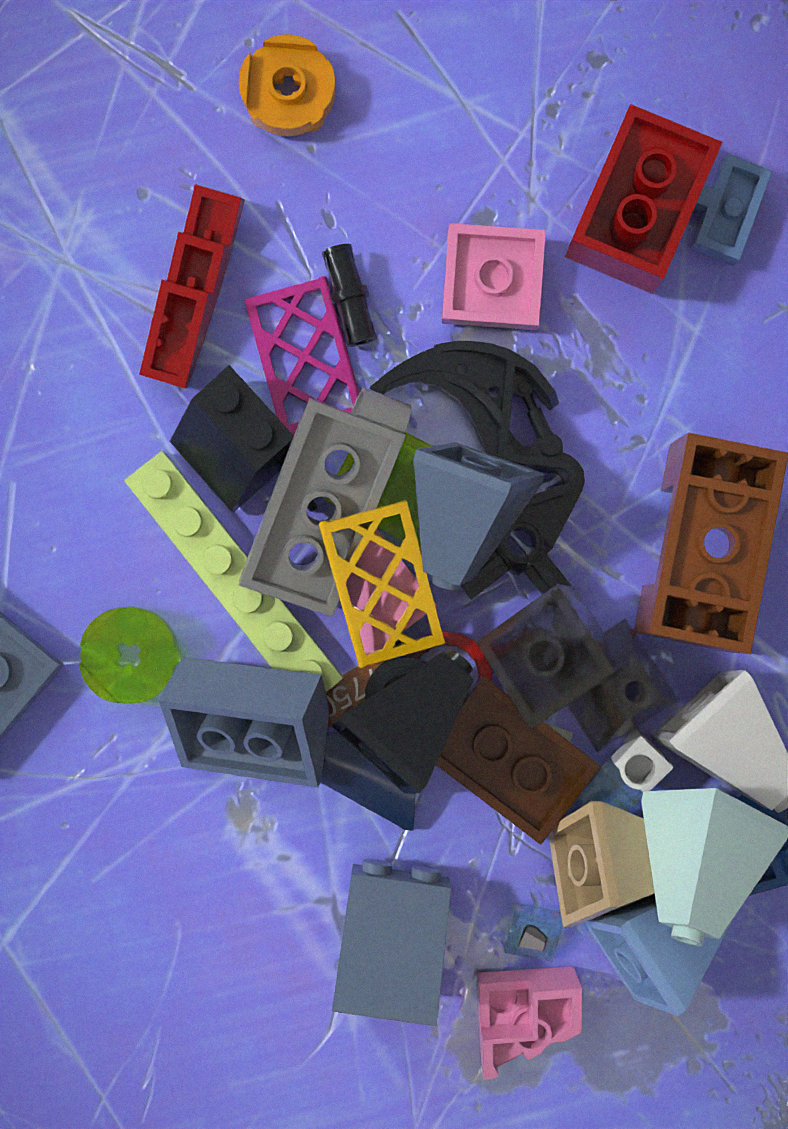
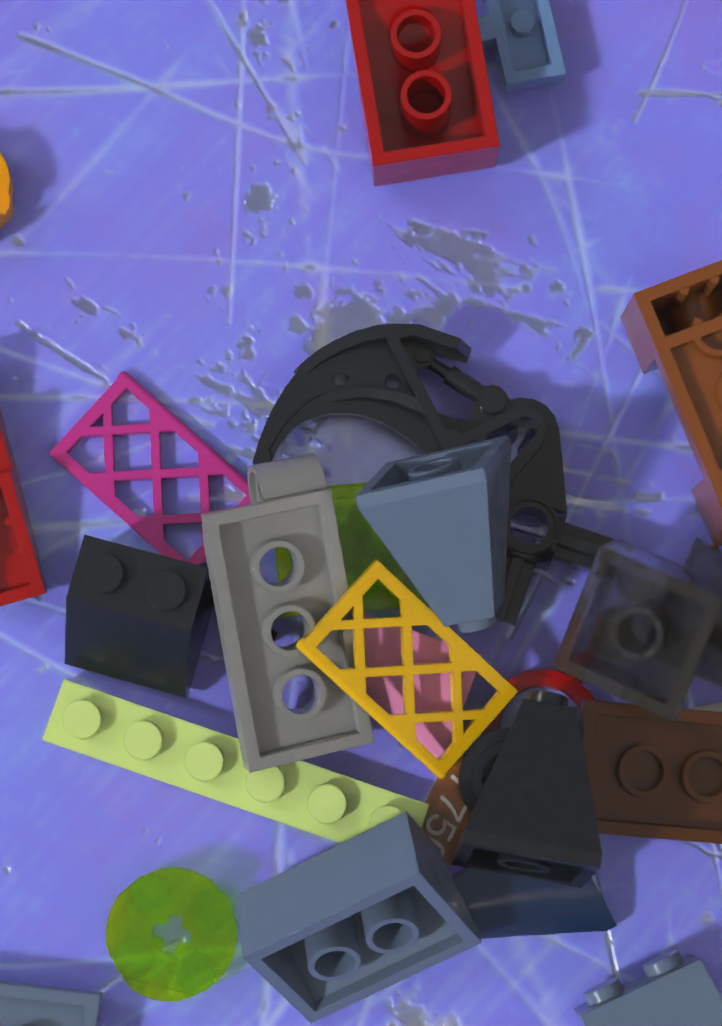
camera: 30 degrees left, 5 degrees down
black pin [322,243,377,347] -> none
bright pink plate [441,223,546,330] -> none

